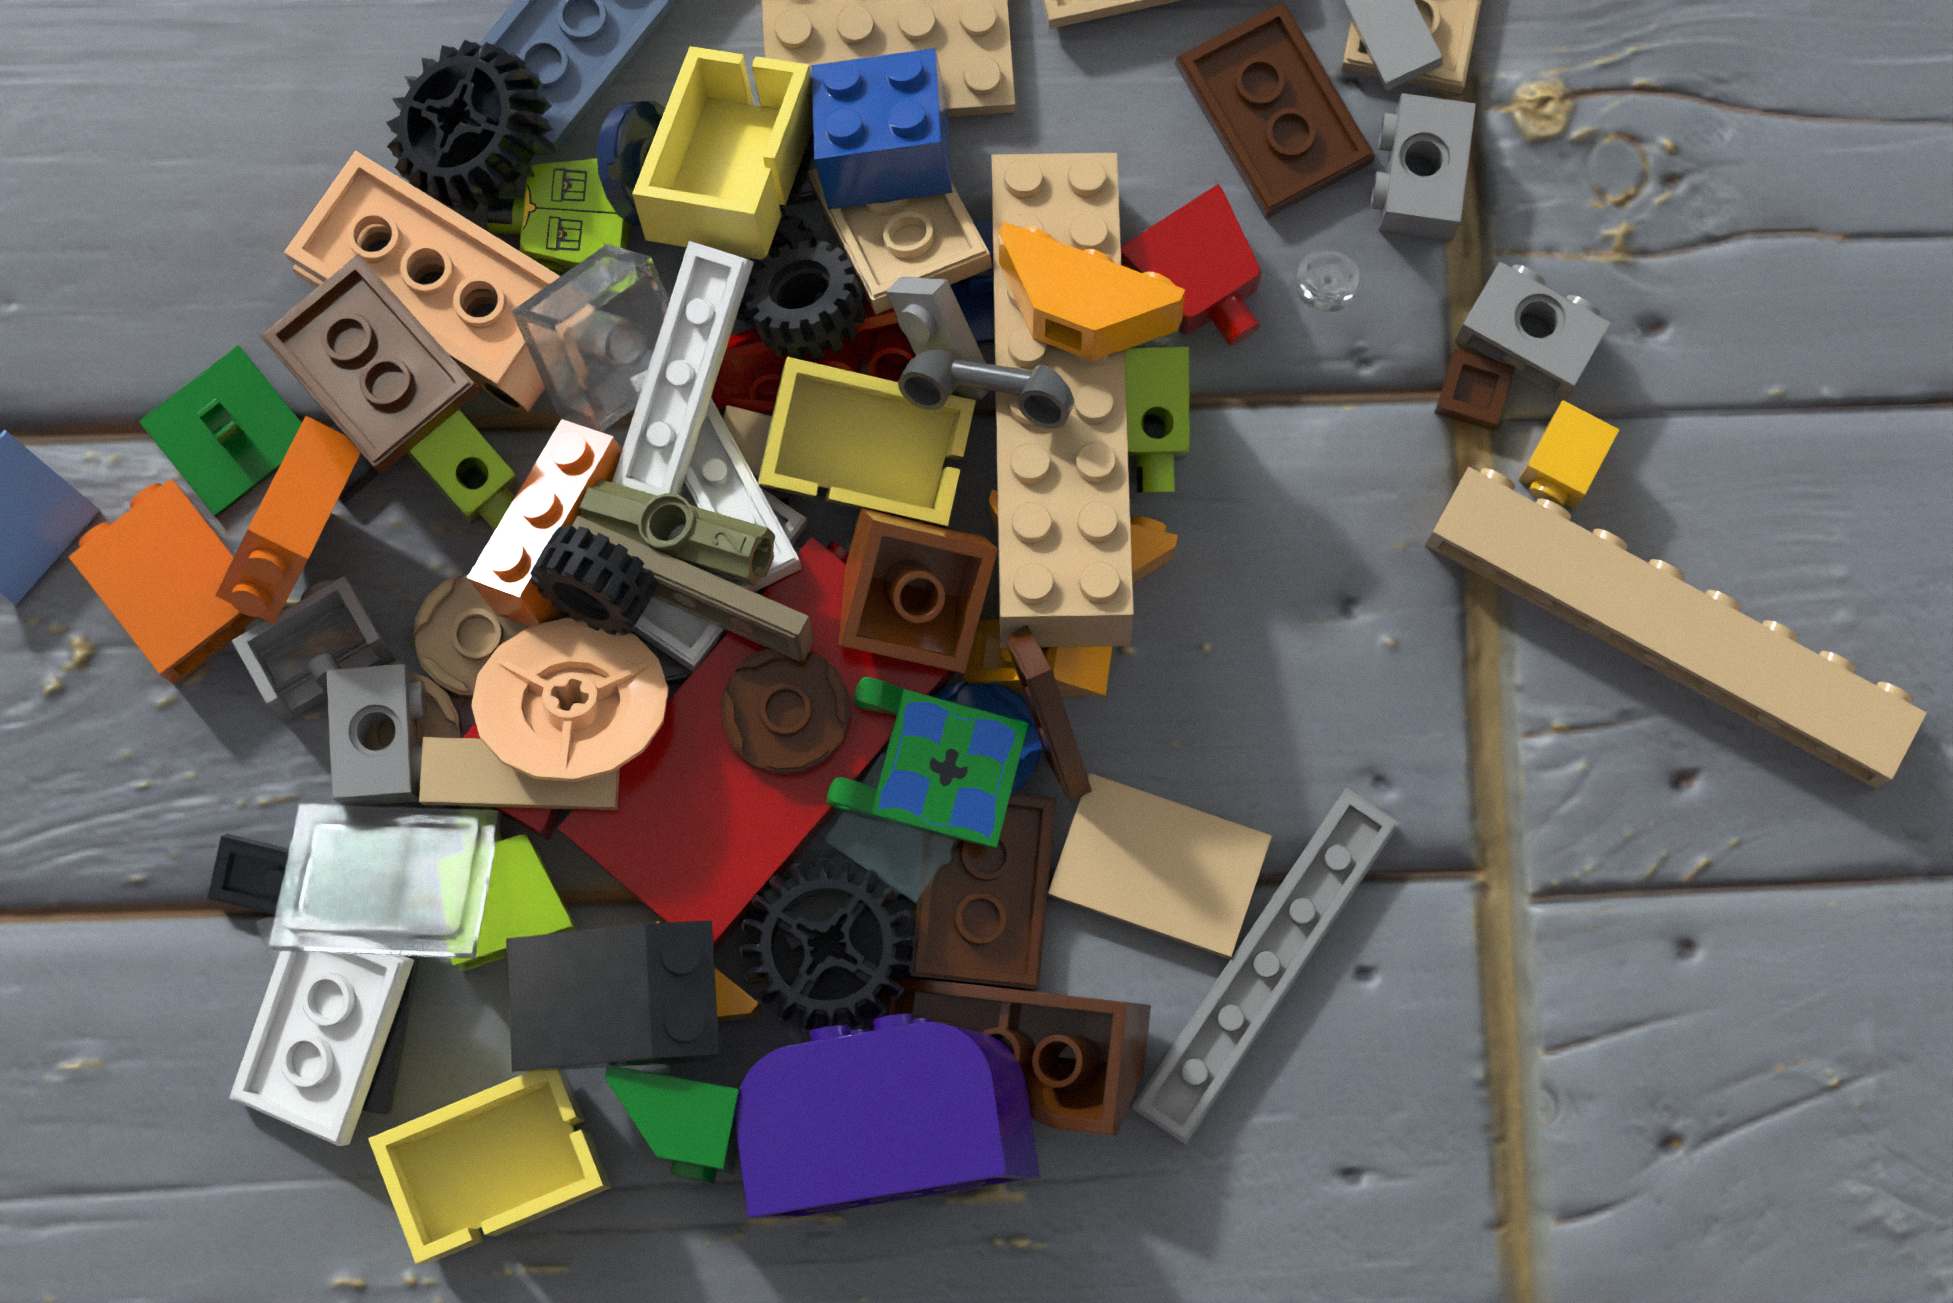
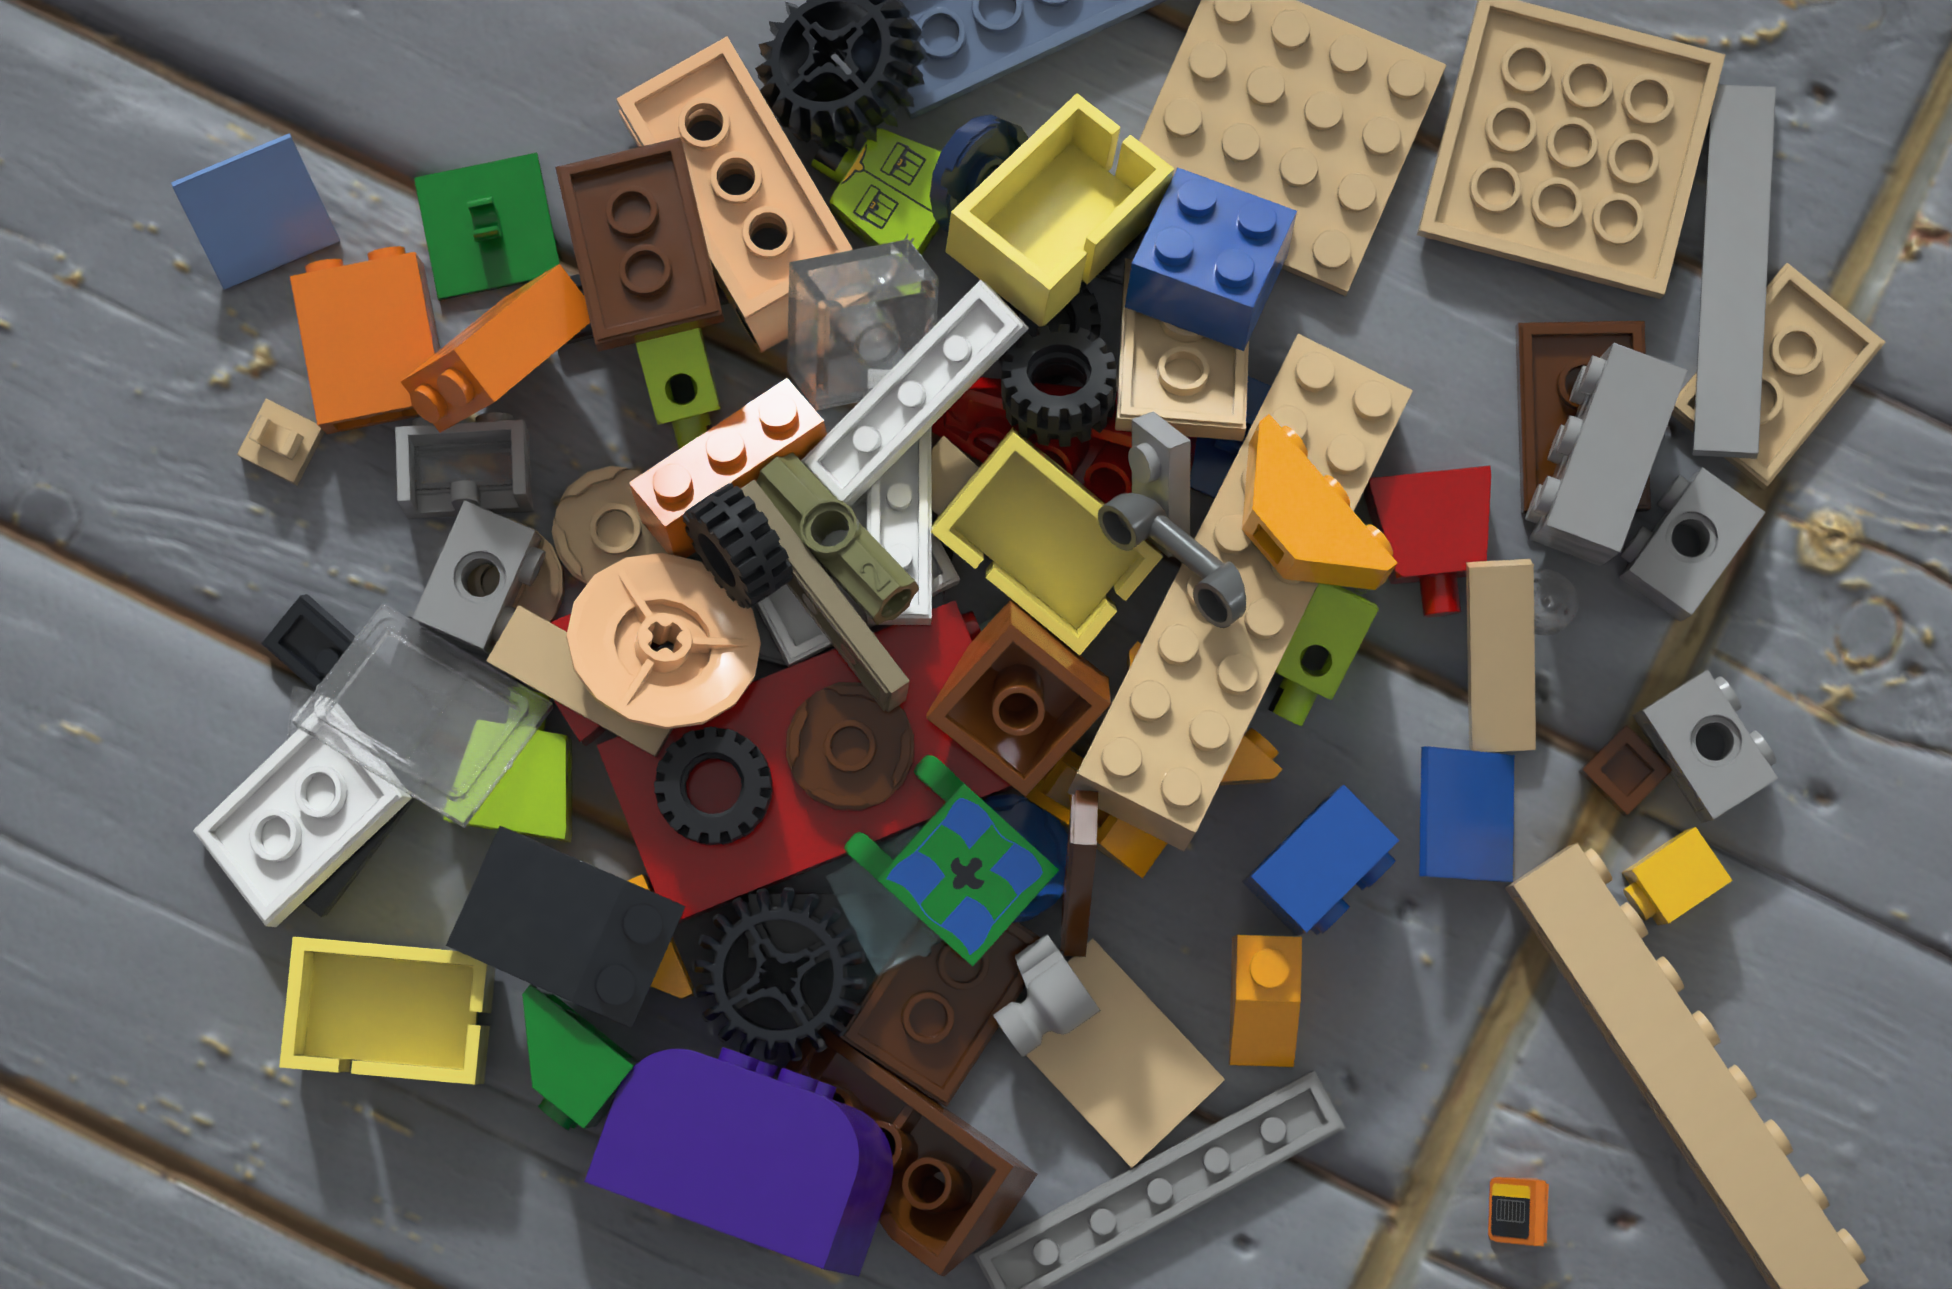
camera: 25 degrees right, 5 degrees up
none -> tan tile [237,399,325,486]
none -> black tyre [654,727,773,845]
none -> light grey piece [993,933,1101,1058]
none -> light orange slope [1229,935,1302,1067]
none -> blue brick [1242,784,1399,936]
none -> blue piece [1419,746,1515,882]
none -> tan tile [1466,559,1536,752]
none -> slope [1488,1177,1549,1246]
none -> light grey brick [1525,343,1688,566]

